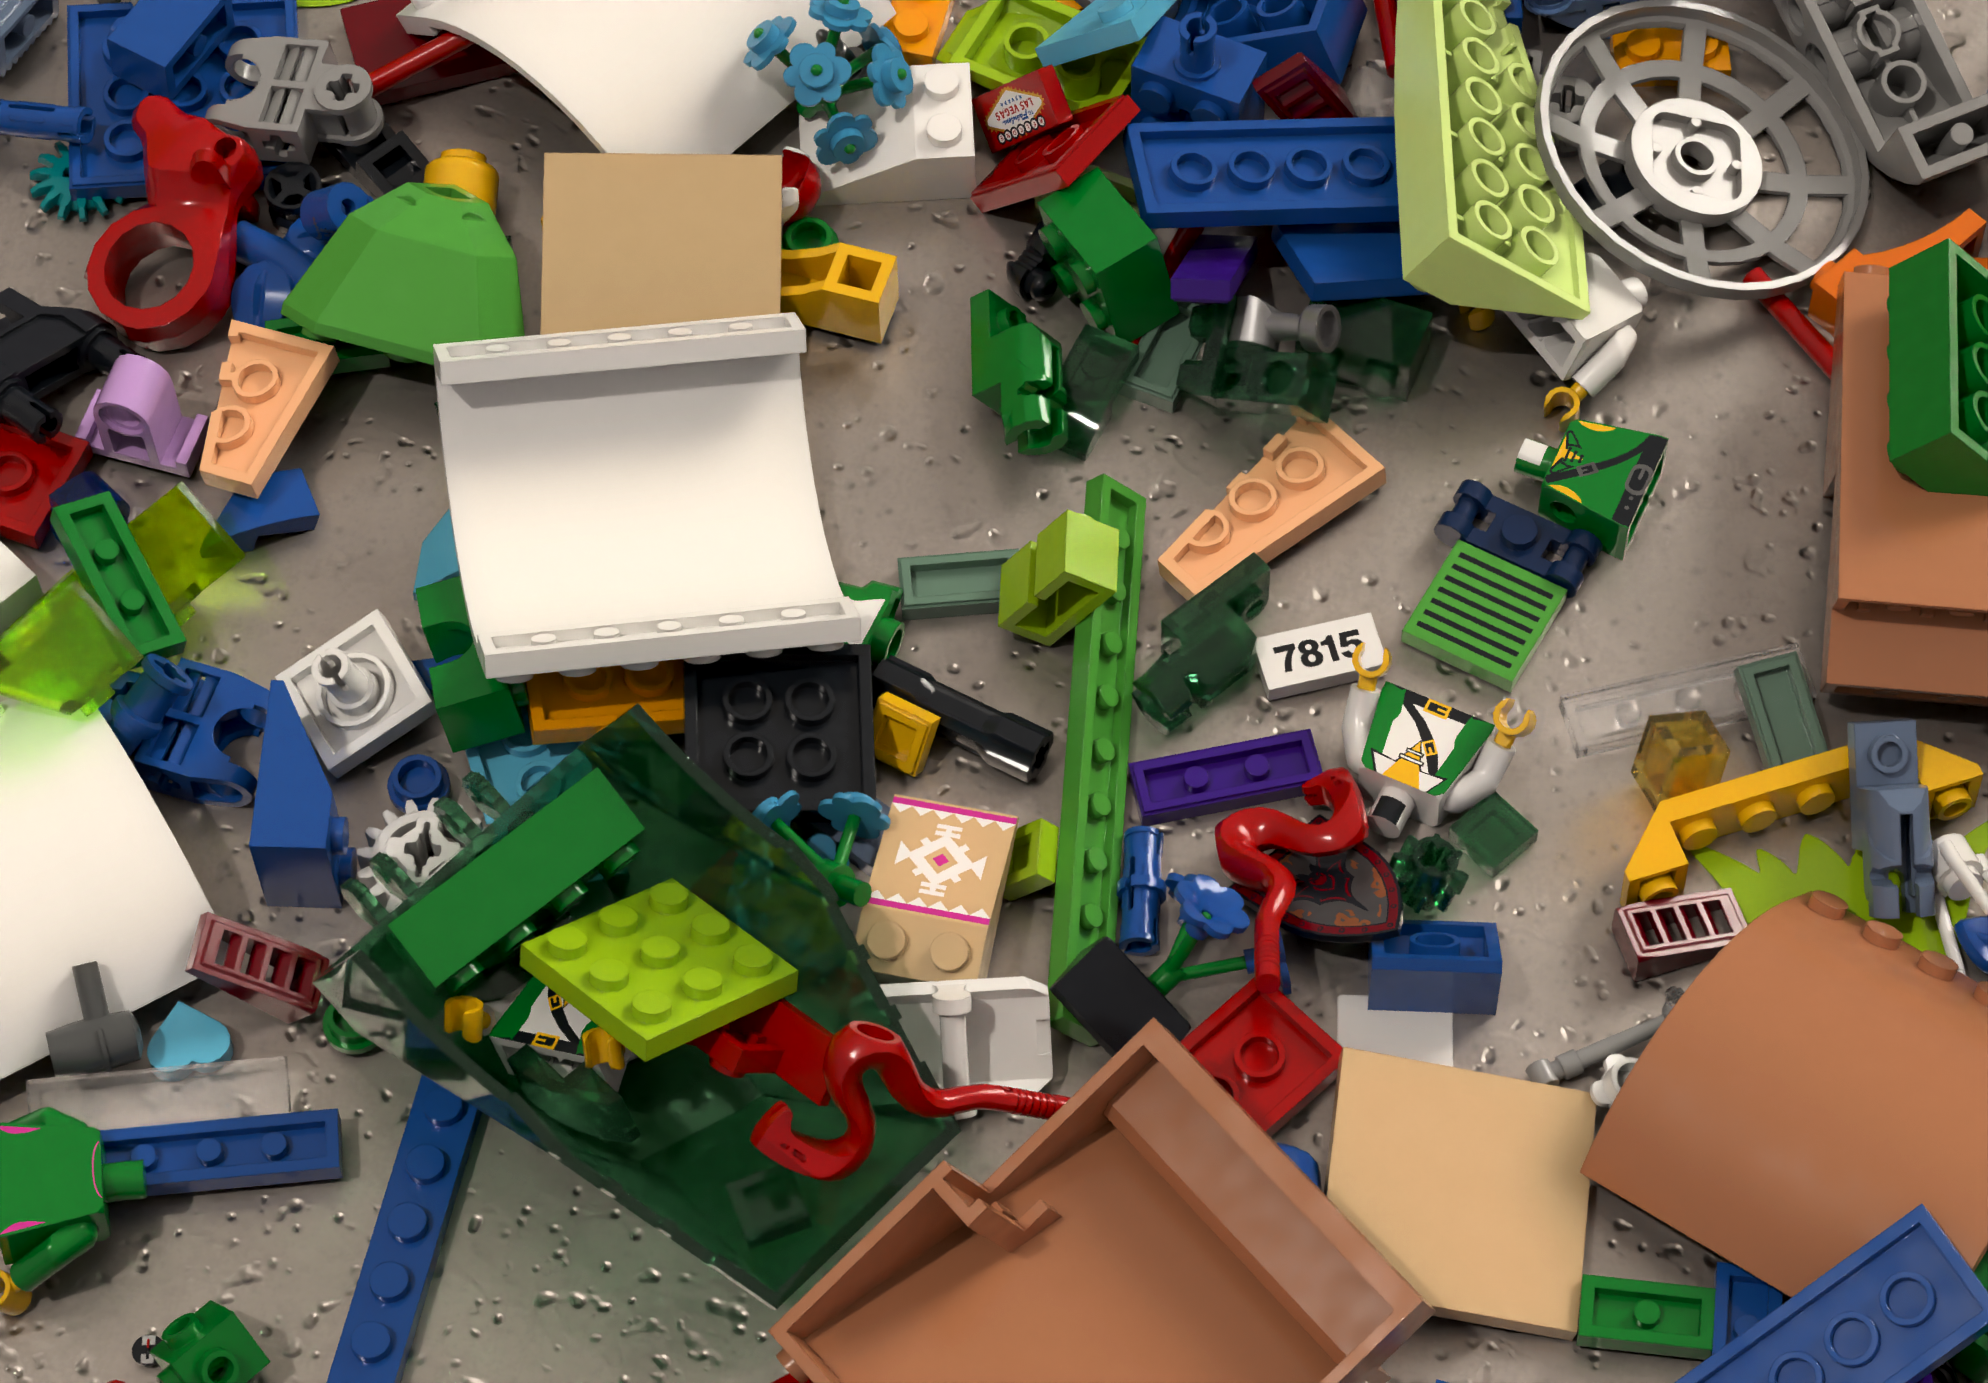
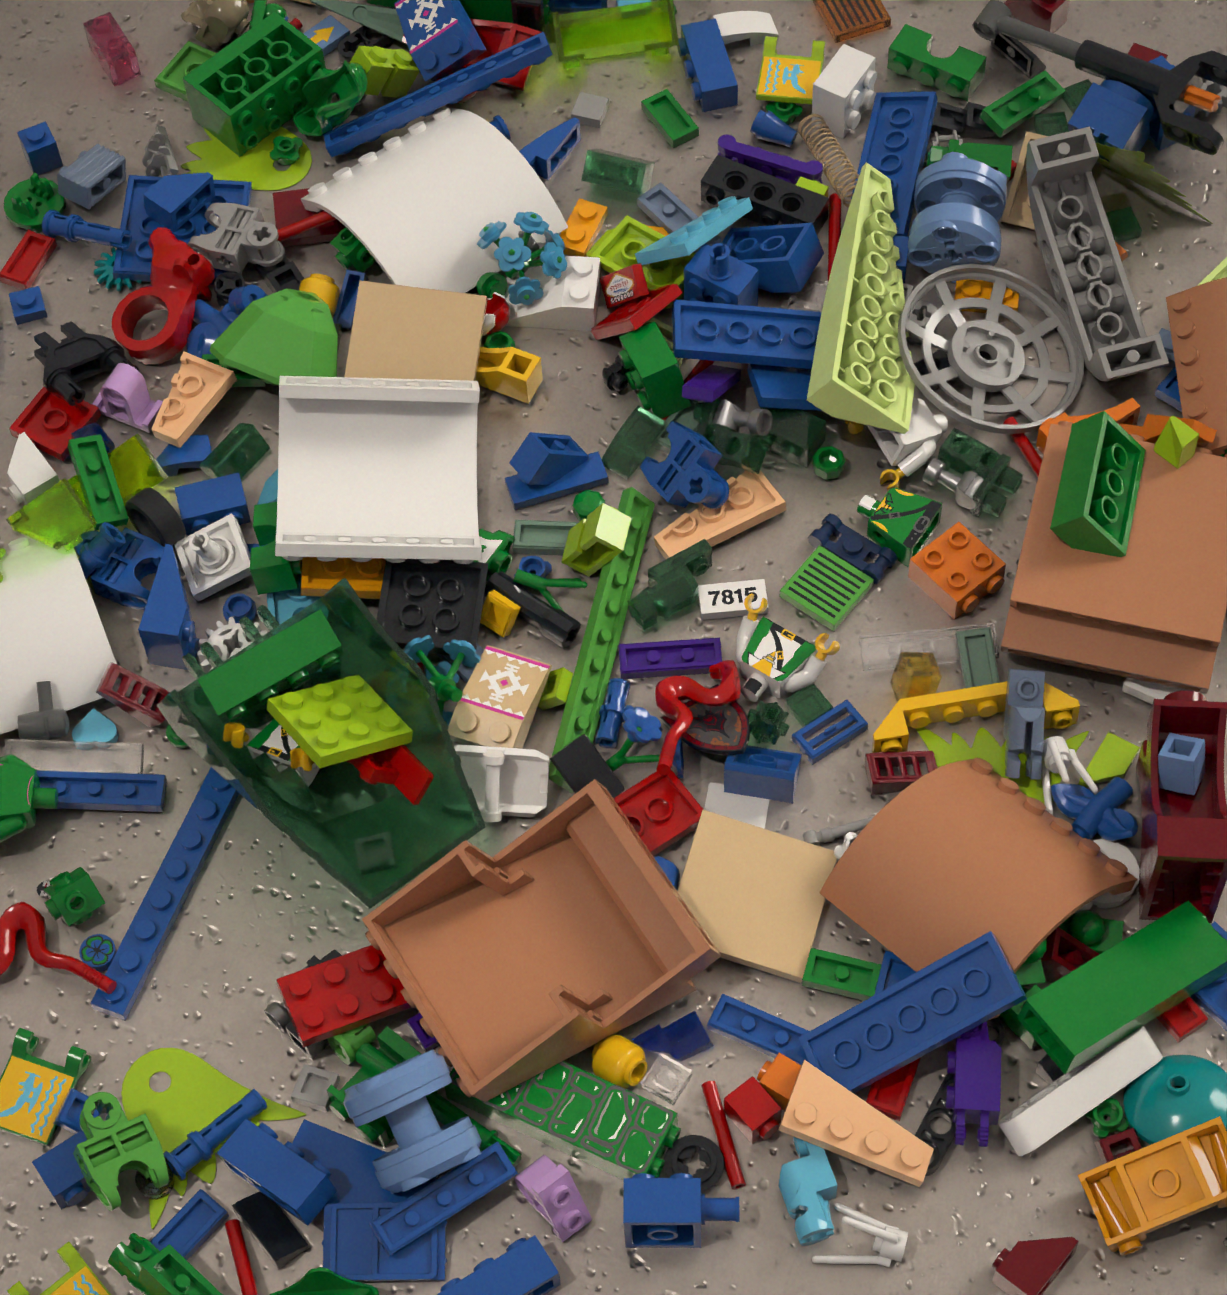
camera: 10 degrees right, 0 degrees up
red animal [750,1020,1070,1182] -> none
green plate [970,289,1068,455] -> none
dark red slope [1252,52,1357,119] -> none
none -> black tyre [125,487,186,547]
none -> blue brick [175,472,251,536]
none -> clear green slope [199,423,270,479]
none -> green brick [330,227,376,273]
none -> blue piece [333,270,370,330]
none -> green plate [477,272,507,298]
none -> blue tile [505,451,609,510]
none -> blue slope [509,432,589,486]
none -> green plant [513,569,587,612]
none -> blue plate [514,556,552,590]
none -> green tile [572,490,605,522]
none -> blue piece [640,421,729,509]
none -> blue tile [792,699,868,765]
none -> green tile [812,446,845,480]
none -> orange brick [908,521,1006,620]
none -> clear green hips [922,428,1023,518]

